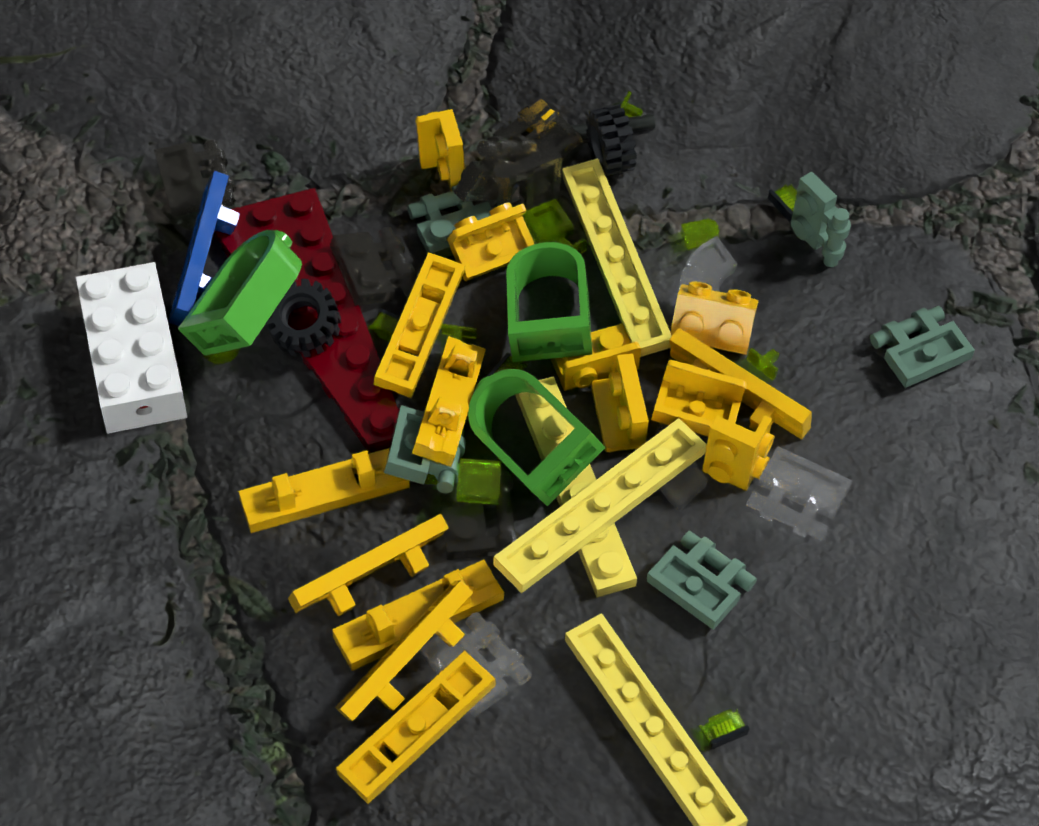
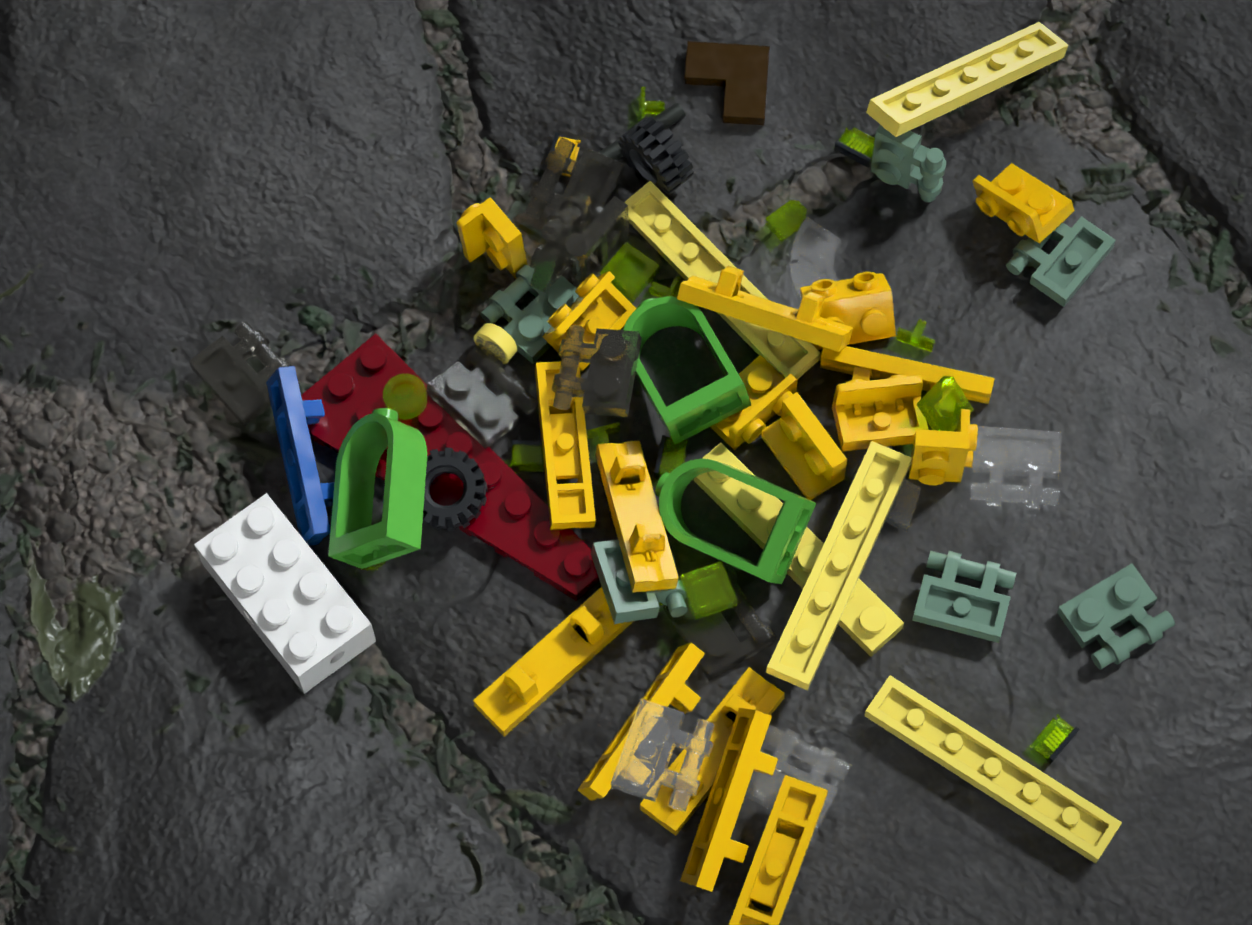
camera: 20 degrees left, 10 degrees up
none -> clear neon green tile [383,374,428,420]
none -> light yellow tile [474,323,517,364]
none -> clear smoke plate [552,325,642,417]
none -> clear plate [611,699,715,812]
none -> yellow hinge [677,266,853,352]
none -> dark brown tile [685,41,770,126]
none -> light yellow plate [866,22,1068,137]
none -> clear neon green tile [916,376,974,431]
none -> yellow bracket [972,163,1075,244]
none -> sand green plate [1057,563,1175,670]

